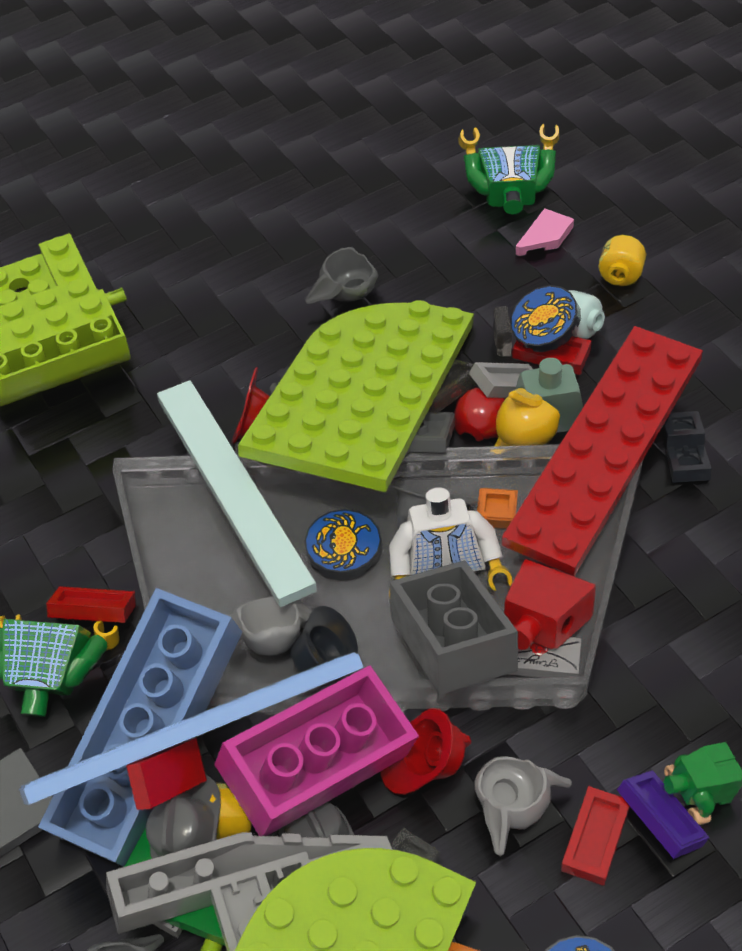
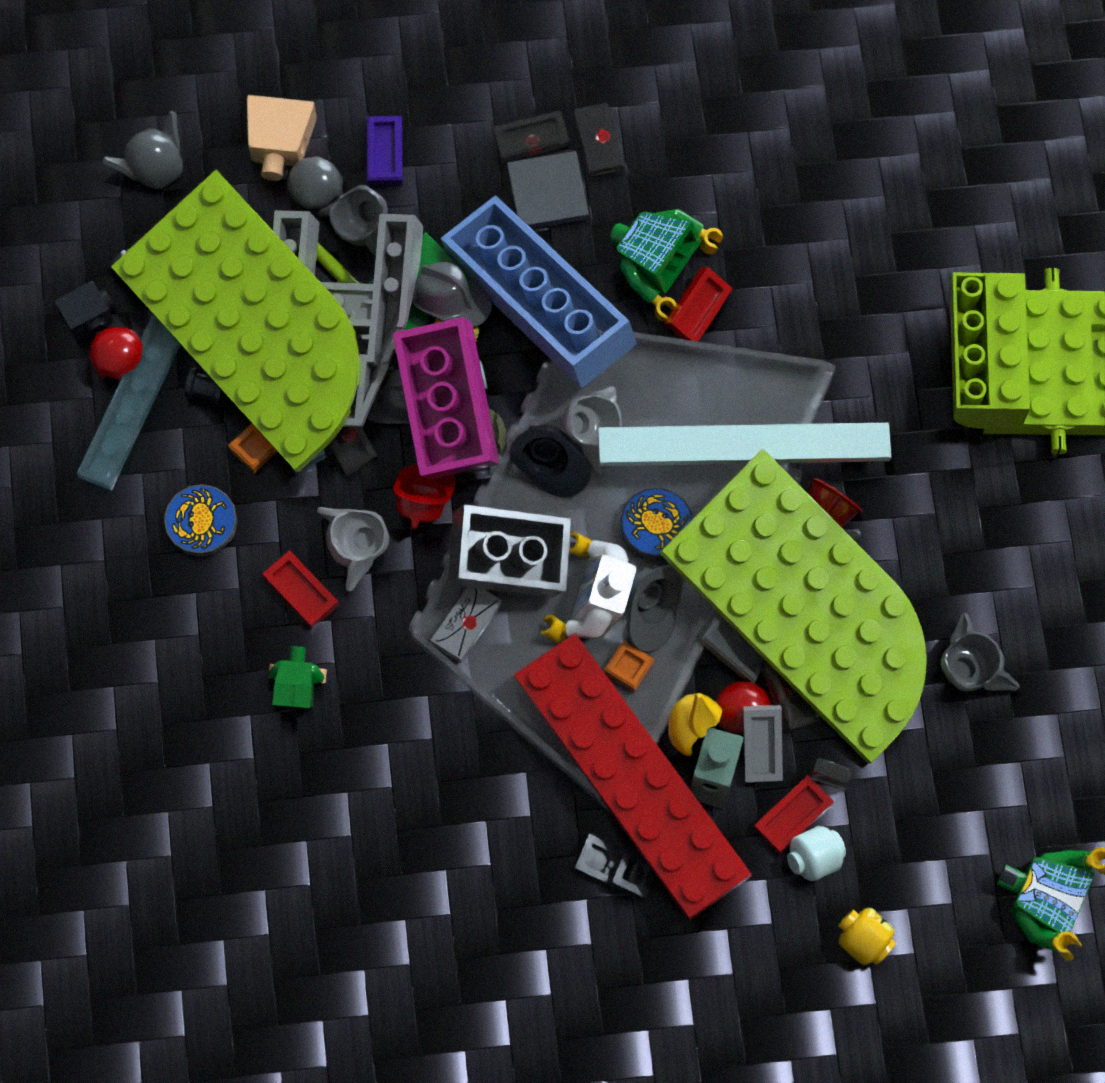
camera: 110 degrees right, 20 degrees up
light blue tile [19,652,364,805] -> none
red tile [126,738,207,810] -> none
red torso [504,559,596,650] -> none
tile [510,285,581,352] -> none
bright pink tile [516,208,574,256] -> none
dark purple tile [617,770,709,859] -> none

